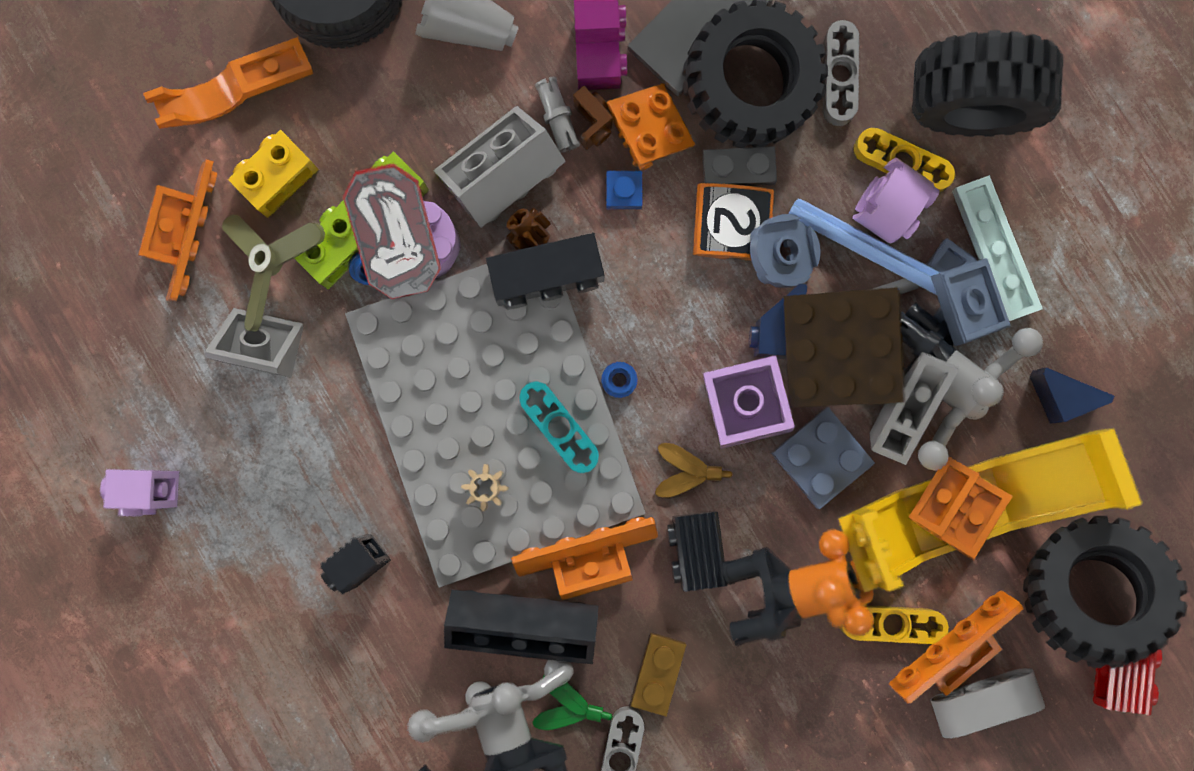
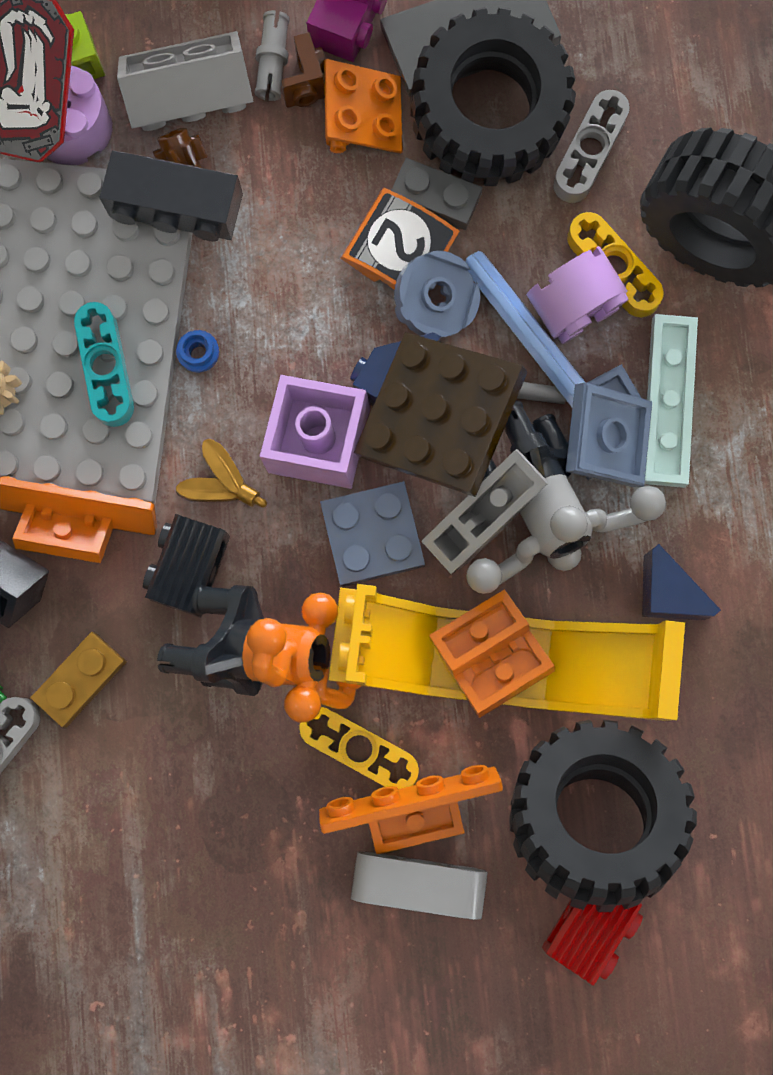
camera: 30 degrees right, 5 degrees down
blue plate [606,171,642,209] -> none

